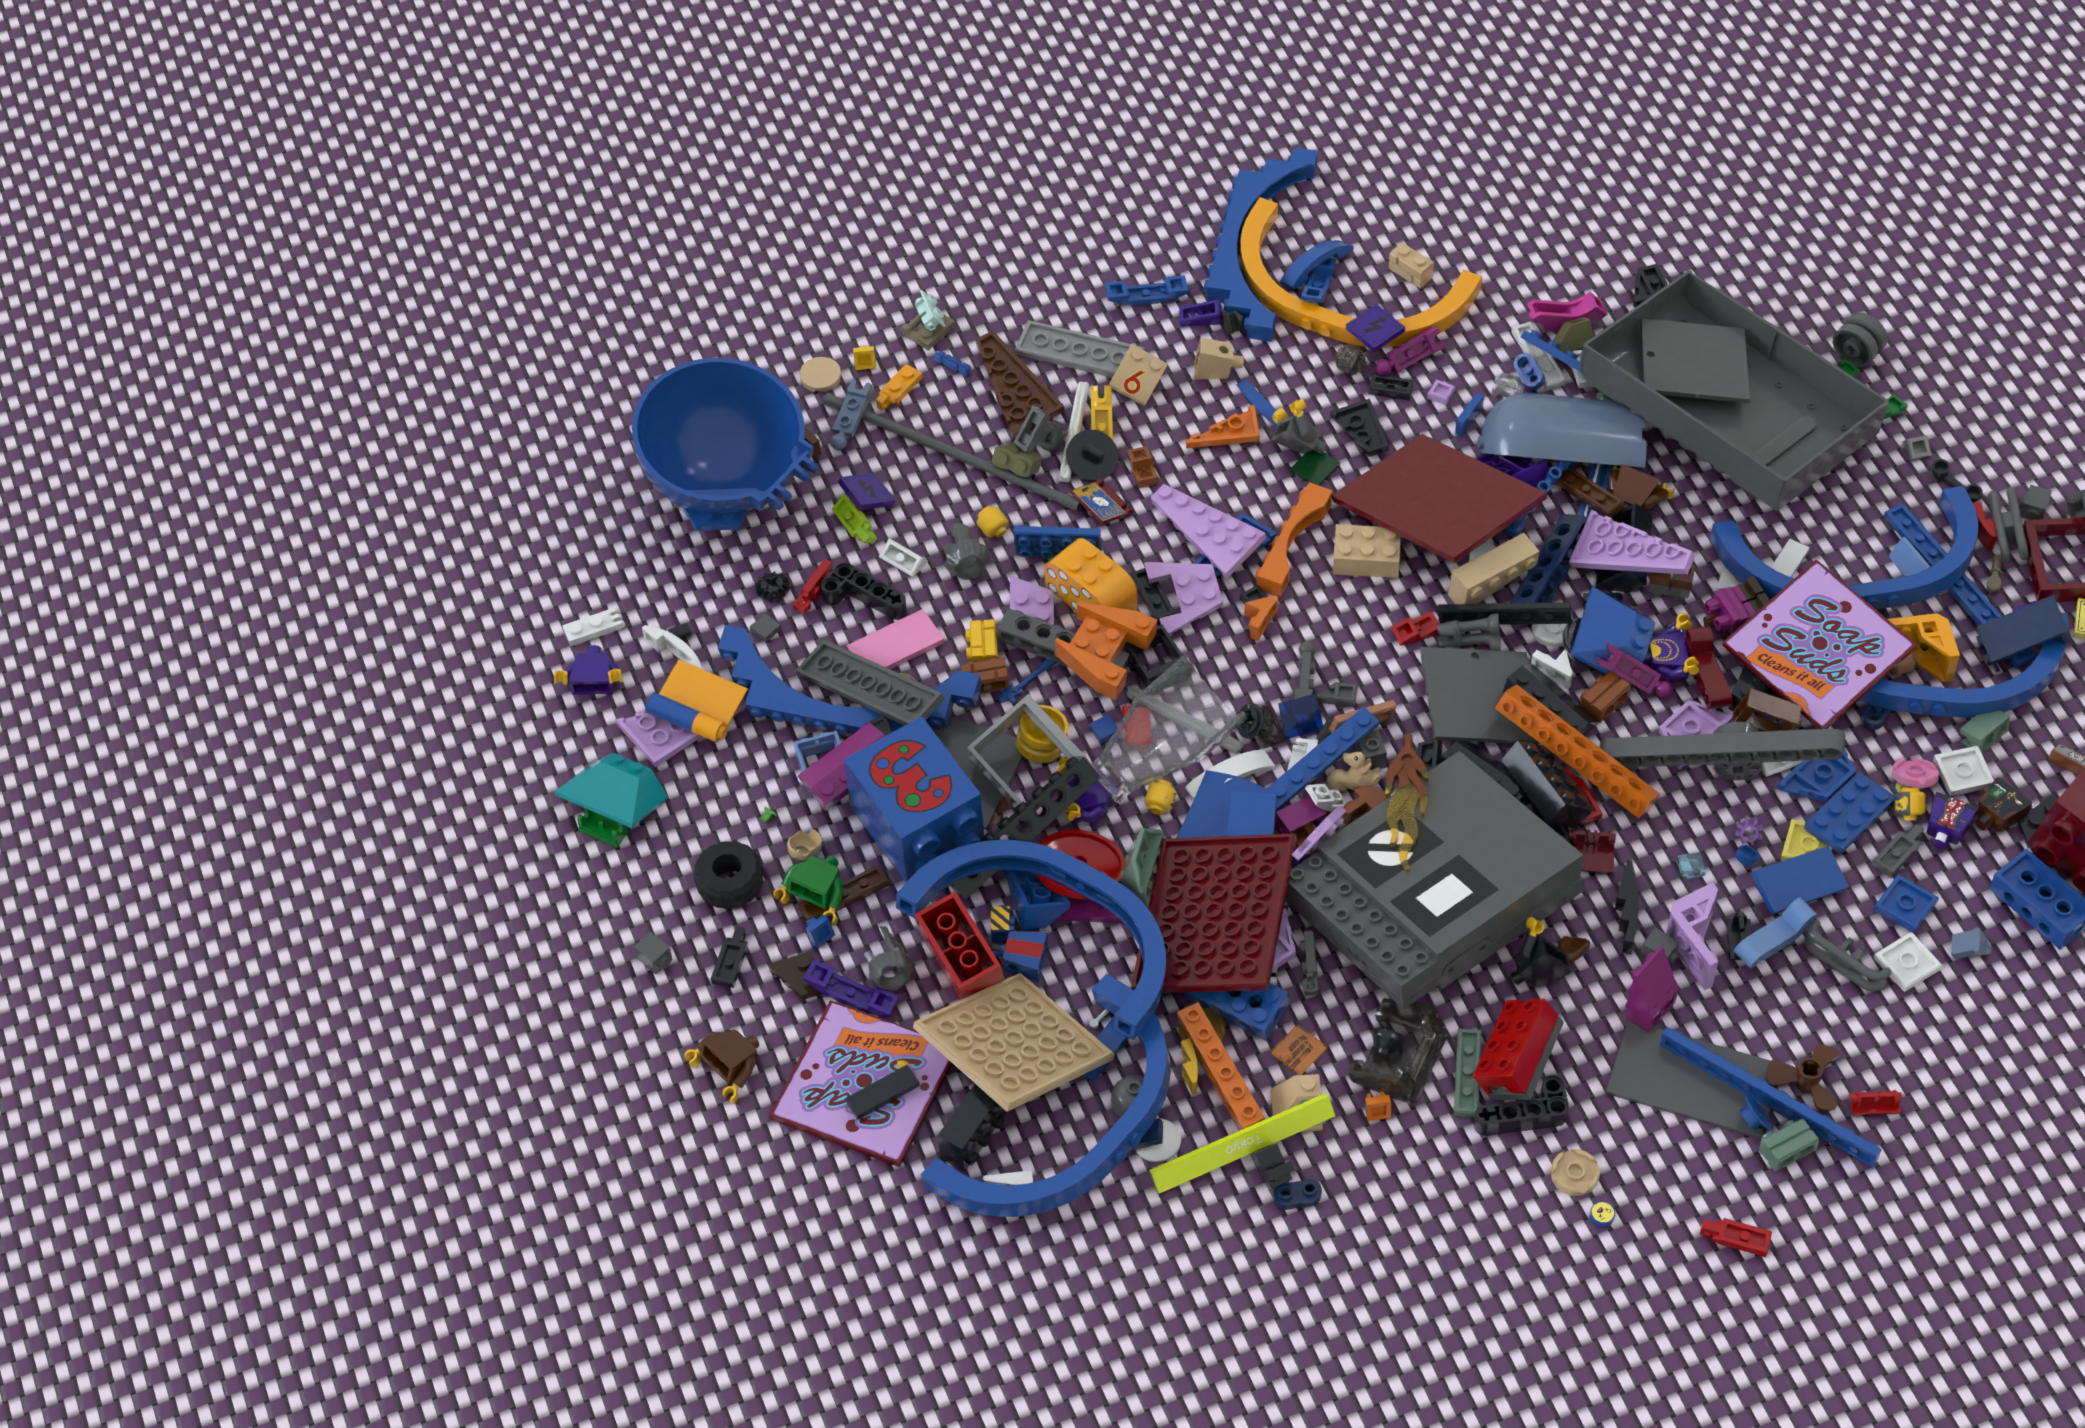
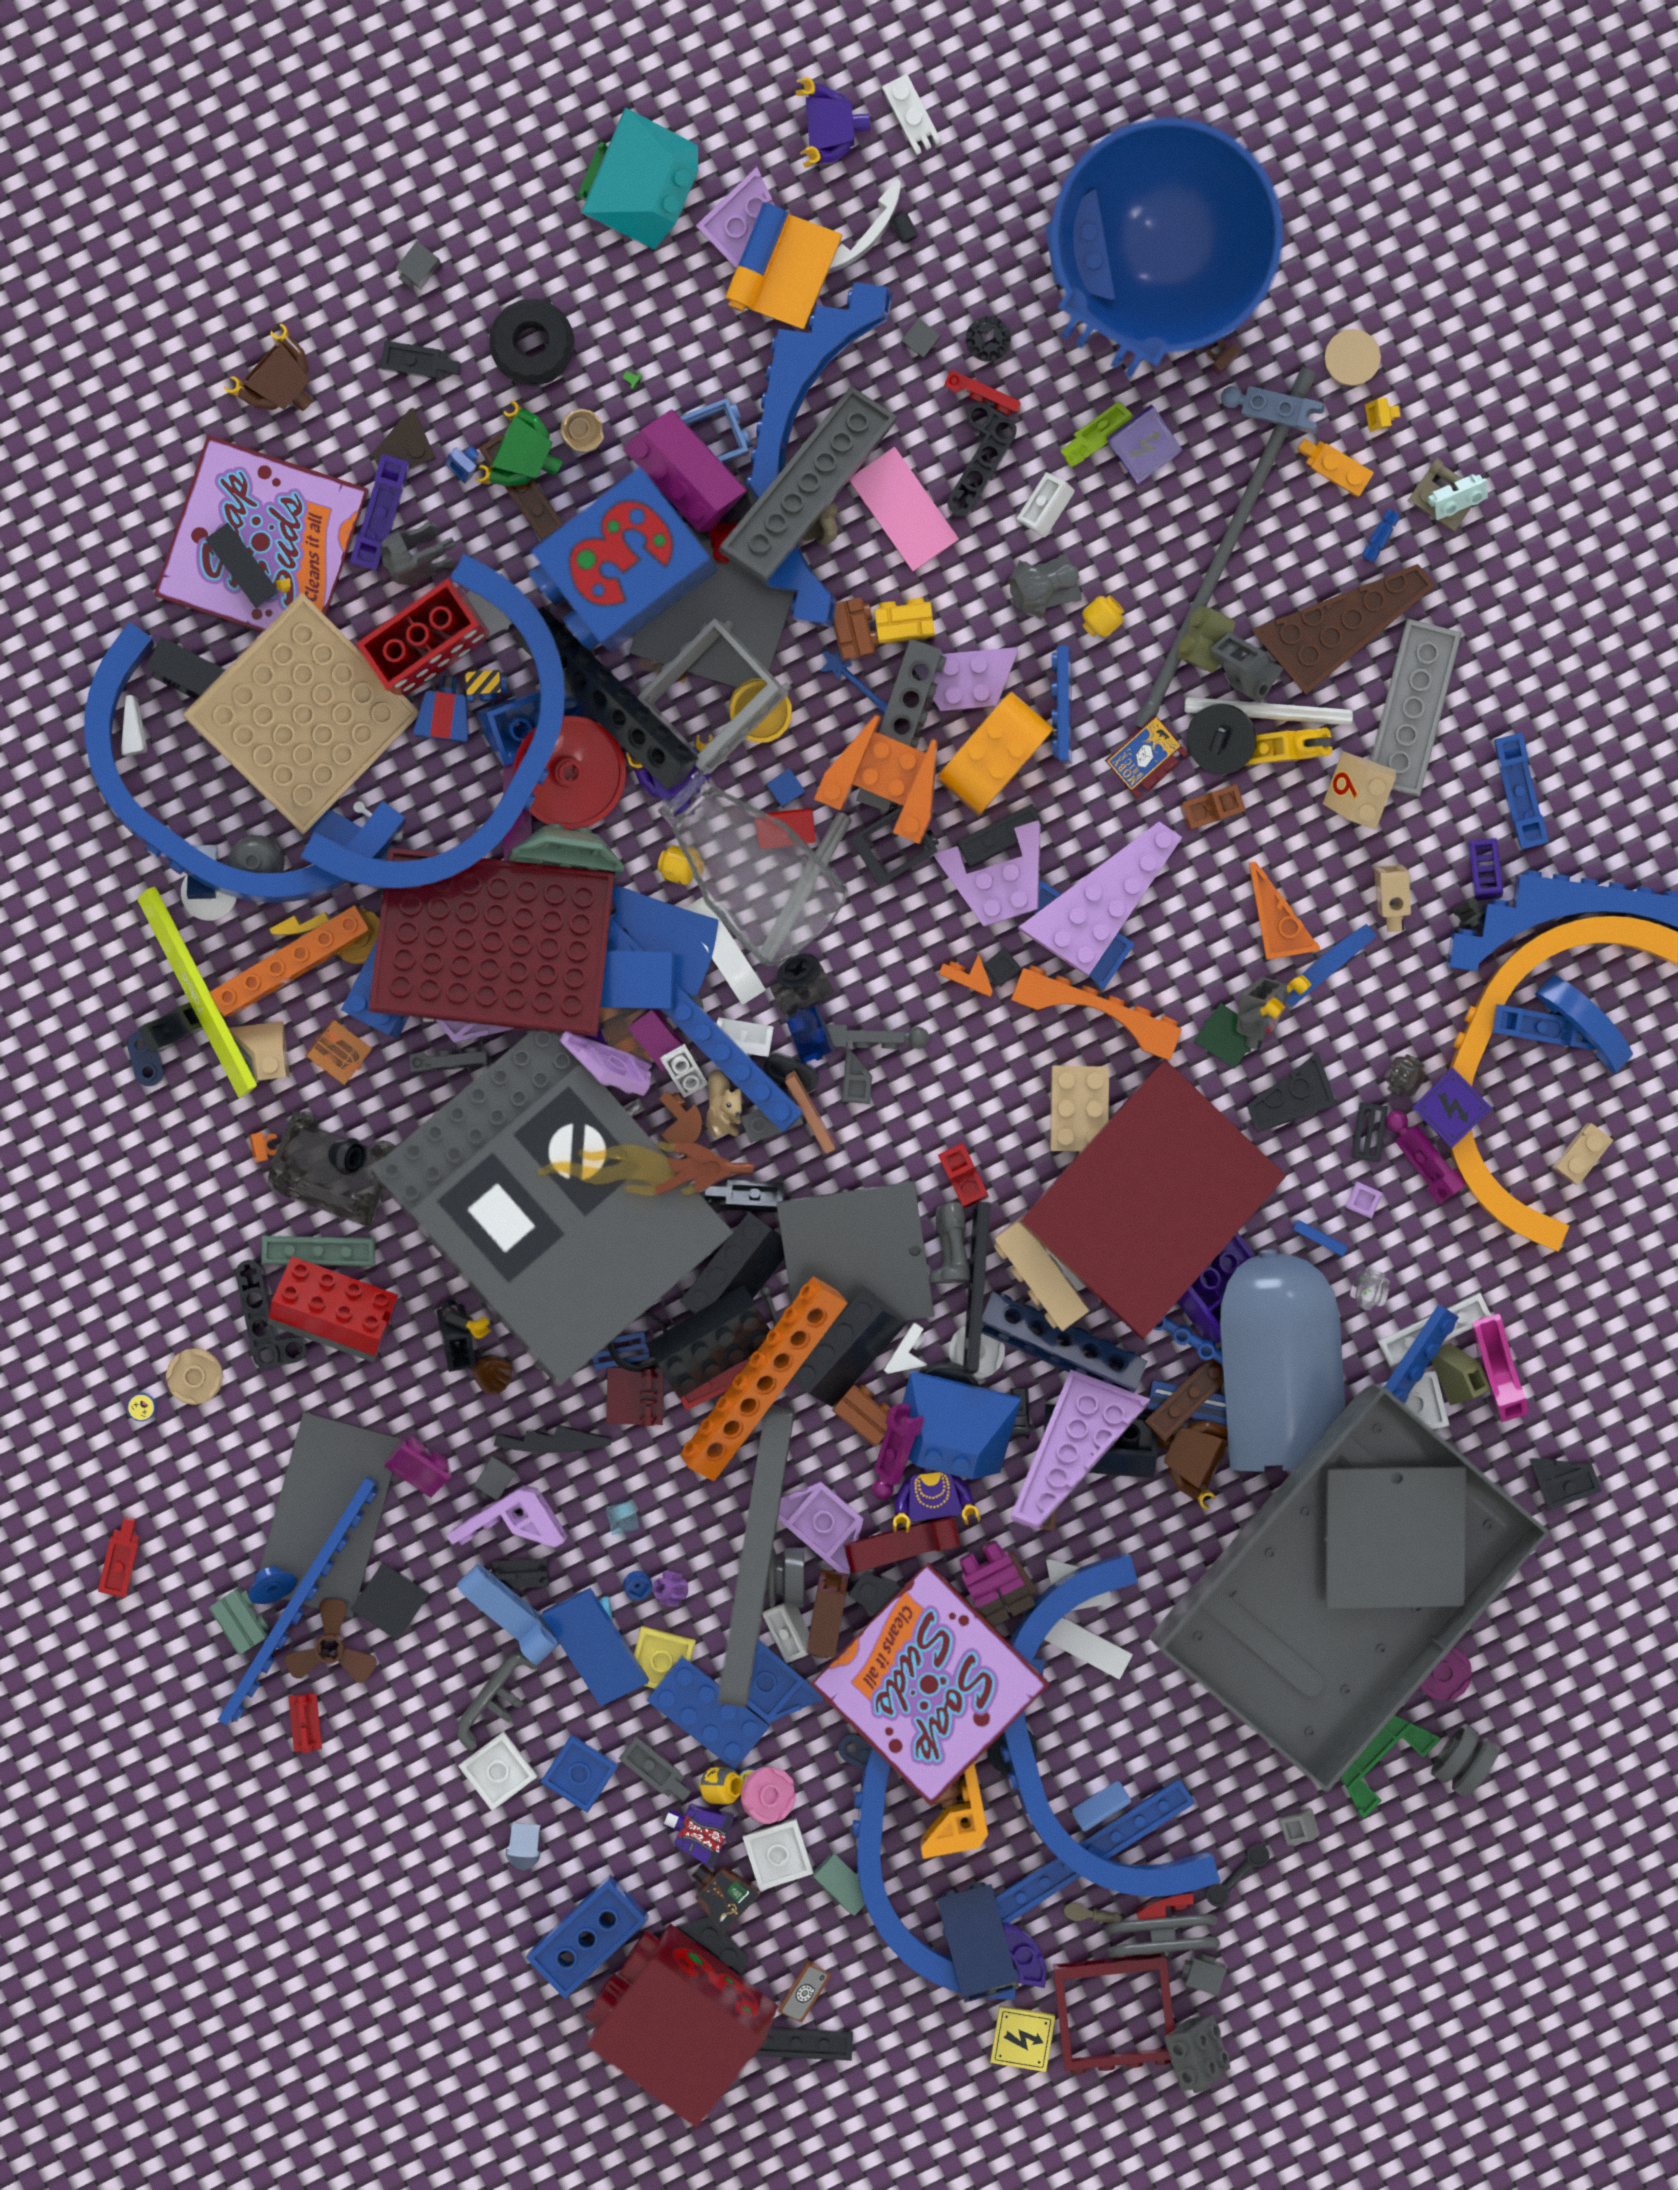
camera: 85 degrees right, 35 degrees up
blue plate [1514,353,1545,390] -> none
none -> black tile [351,1562,430,1640]

